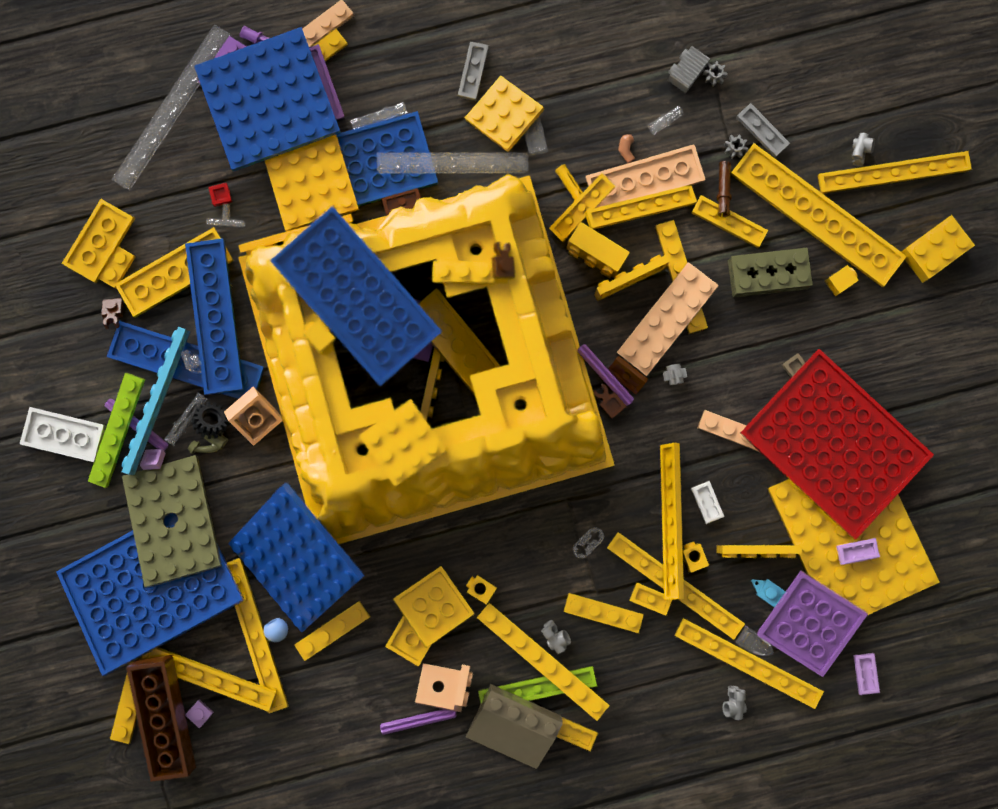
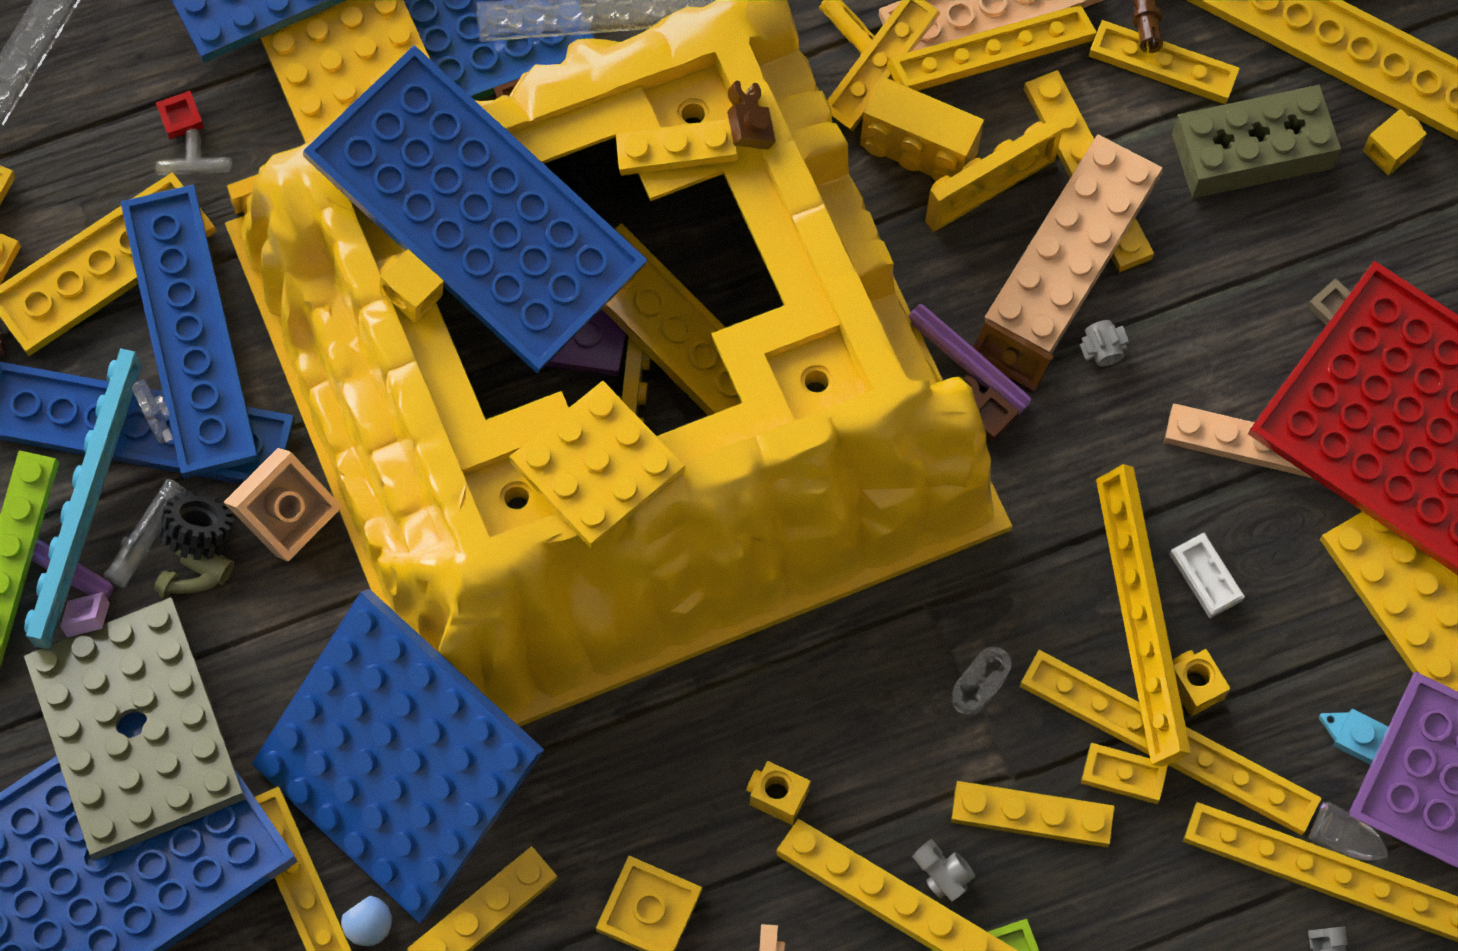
camera: 10 degrees left, 15 degrees down
yellow plate [393,566,475,648] -> none
yellow plate [716,545,802,558] -> none

